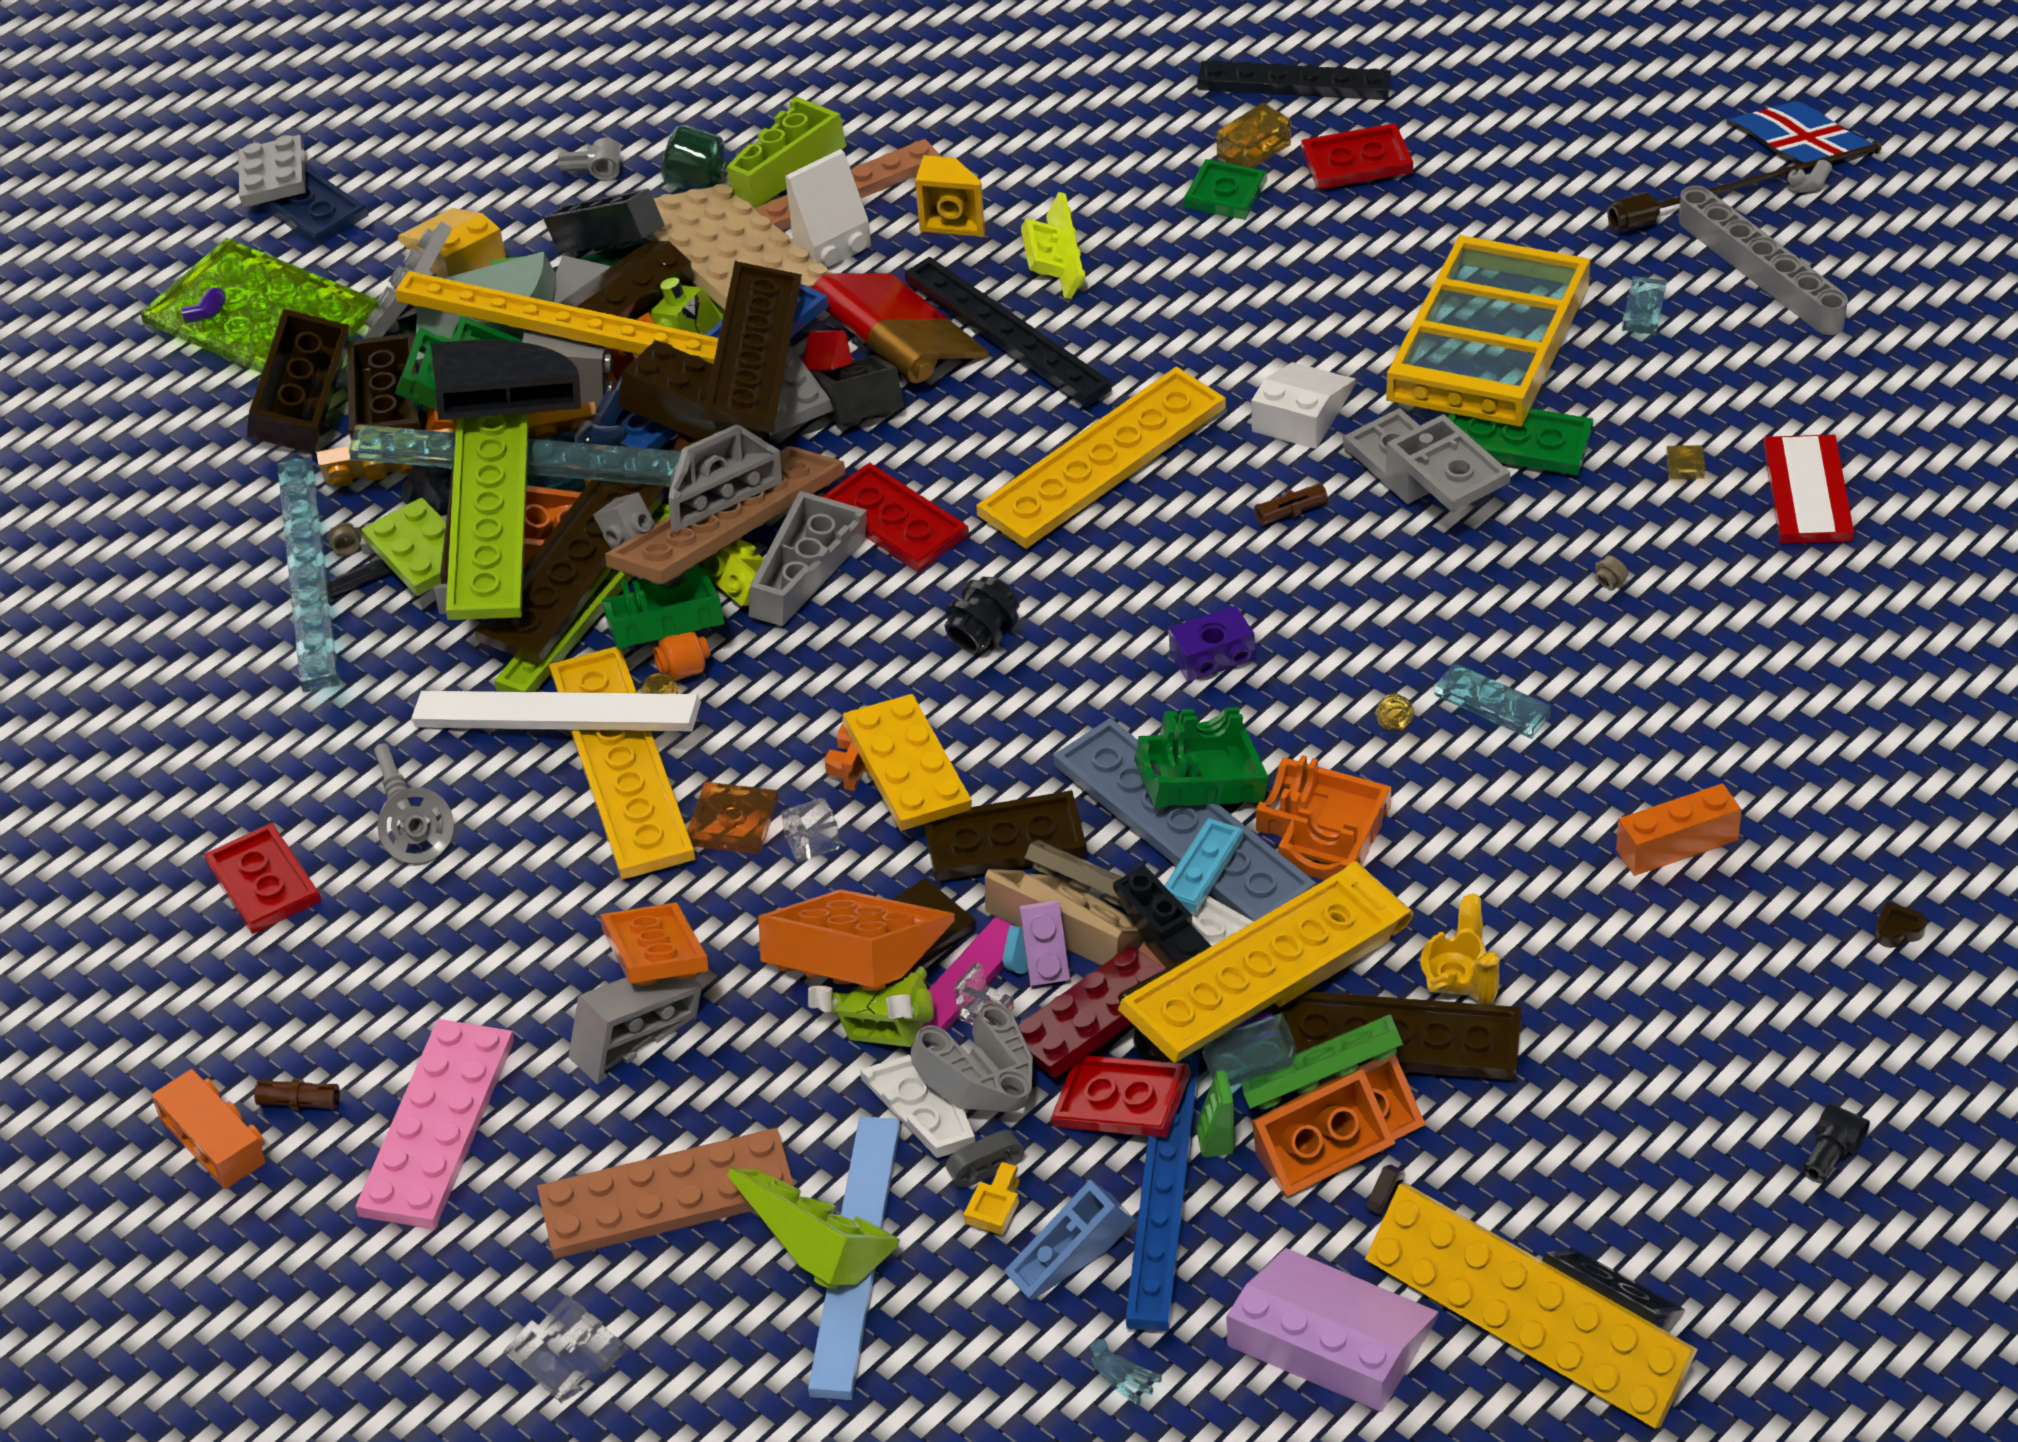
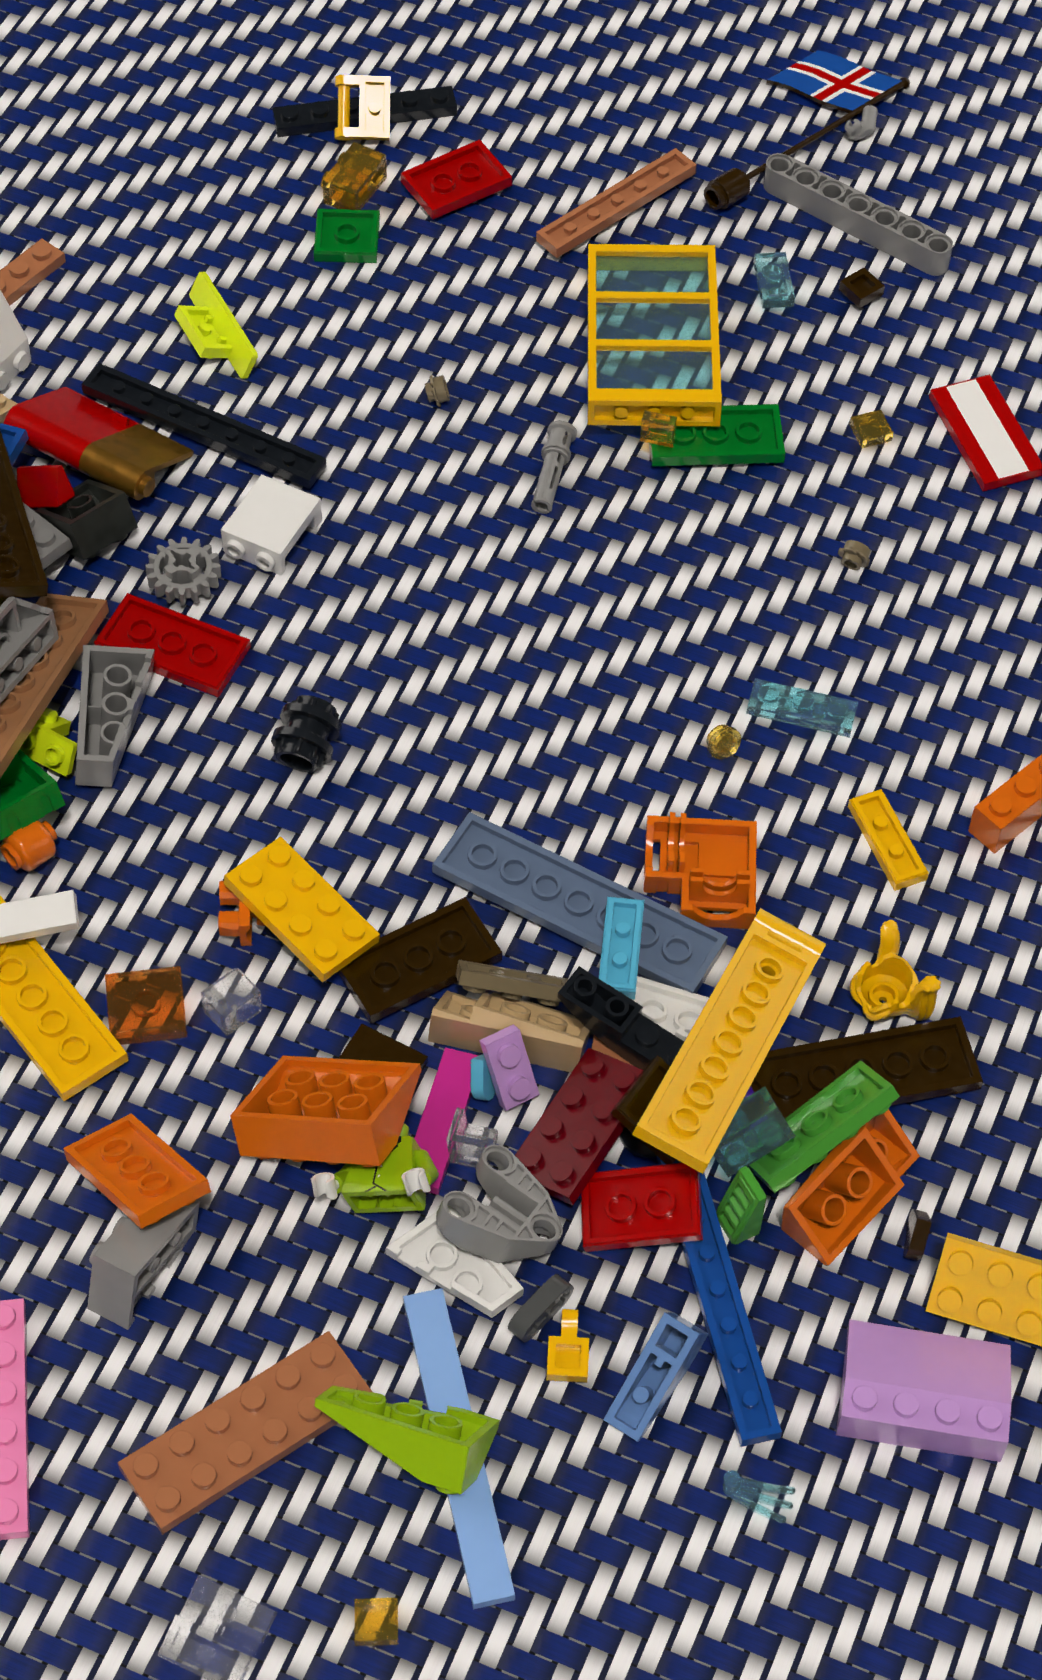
camera: 25 degrees left, 10 degrees up
clear yellow plate [641,673,678,694] -> none
yellow slope [915,155,985,237] -> none
yellow plate [976,367,1226,549] -> none
green piece [1134,707,1269,808] -> none
dark purple brick [1169,605,1255,682] -> none
white slope [1251,362,1356,449] -> none
reddish brown pin [1254,482,1328,526] -> none
light grey bracket [1343,408,1510,513] -> none
none -> light grey gear [145,537,221,605]
none -> white panel [221,474,322,575]
none -> plate [334,75,390,141]
none -> clear yellow tile [355,1598,398,1646]
none -> dark tan plate [425,375,450,407]
none -> light grey pin [531,420,577,514]
none -> nougat plate [536,148,697,258]
none -> clear yellow tile [640,410,677,448]
none -> dark brown plate [839,268,885,308]
none -> yellow tile [848,789,929,891]

